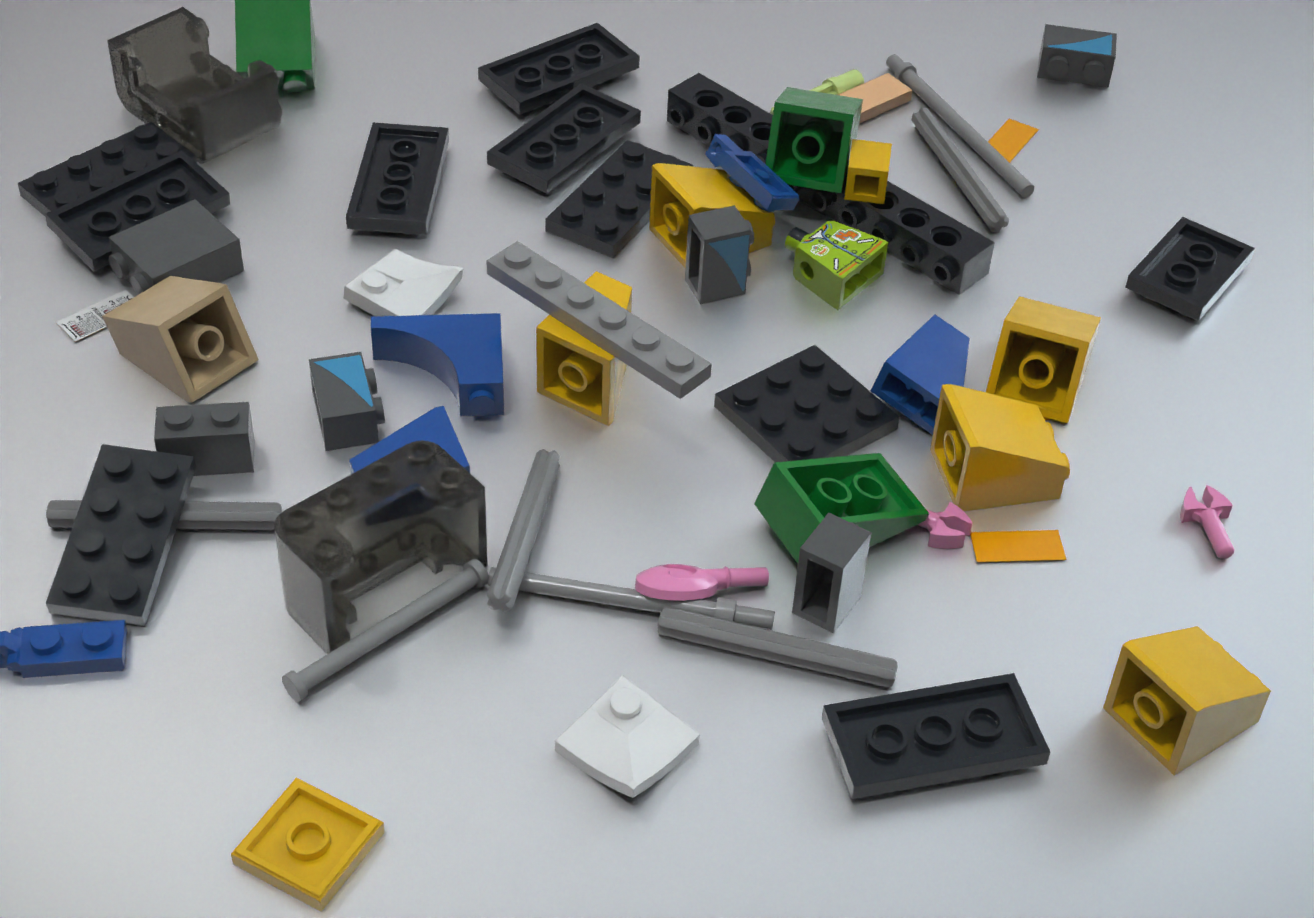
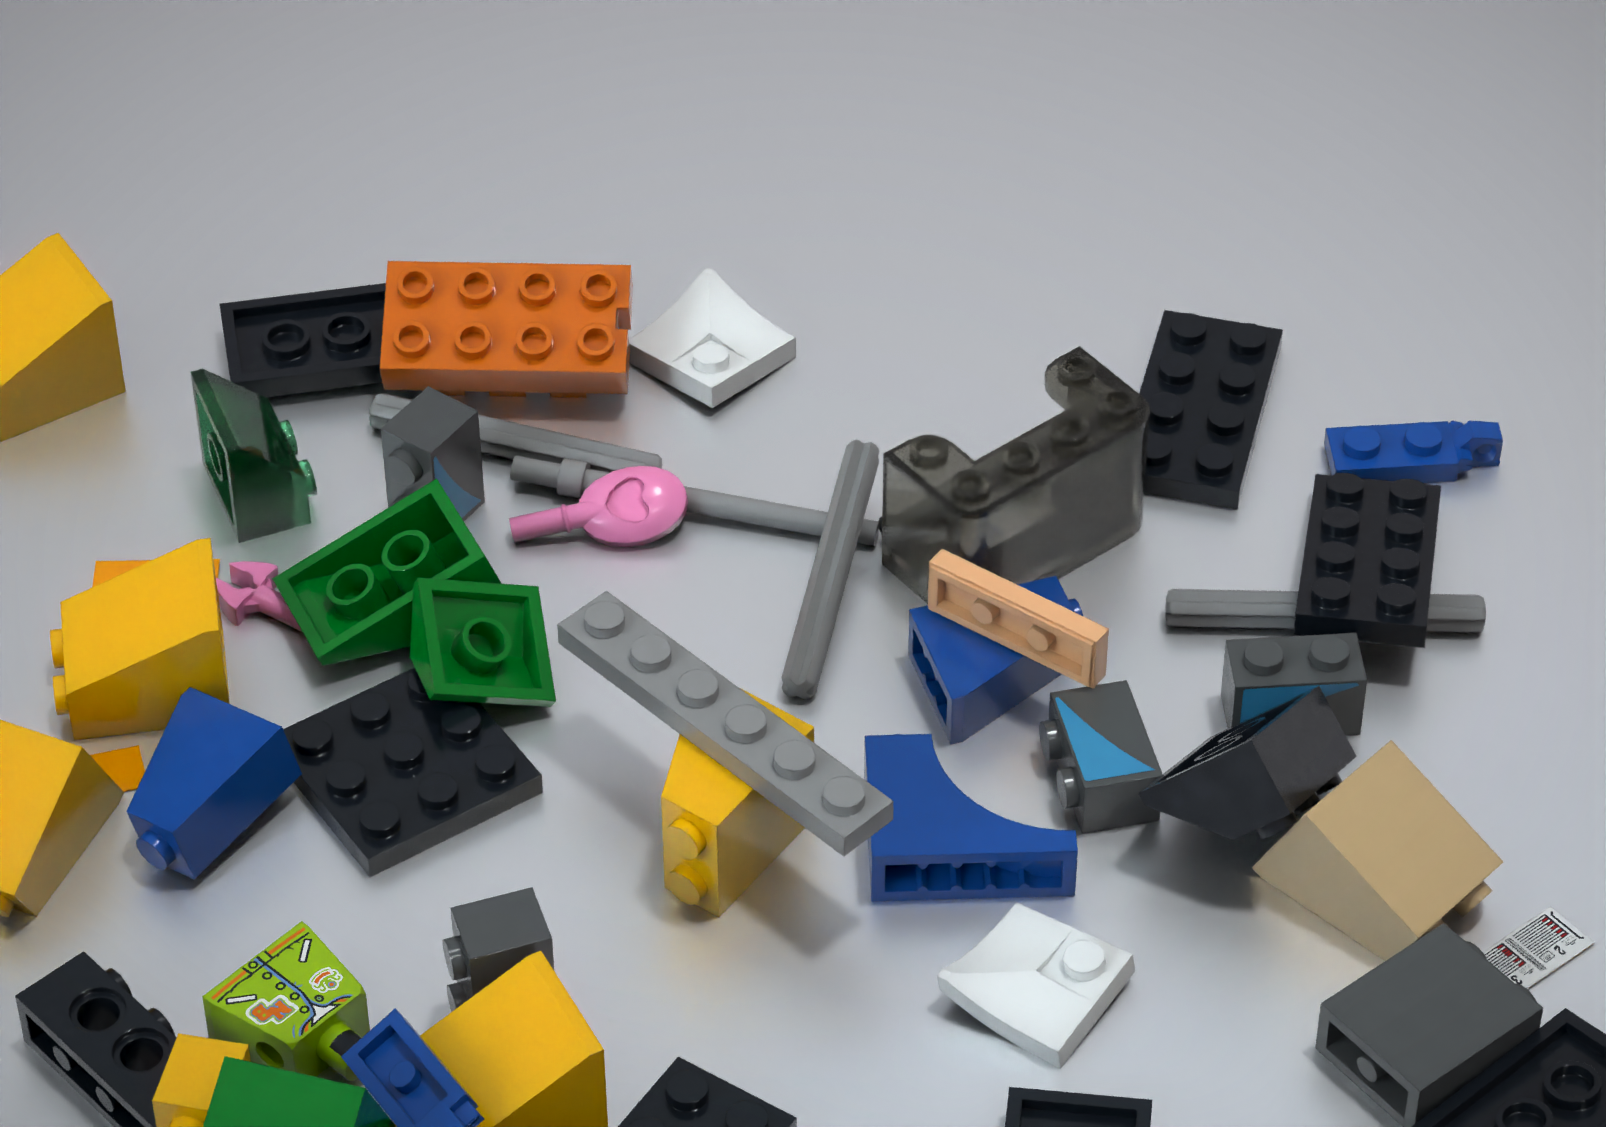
camera: 175 degrees left, 0 degrees up
yellow tile [231,777,385,912] -> none
none -> clear green slope [190,368,317,543]
none -> orange piece [380,261,633,398]
none -> green slope [410,577,556,707]
none -> light nougat tile [928,549,1109,689]
none -> black plate [1115,310,1283,509]
none -> black slope [1139,686,1357,840]

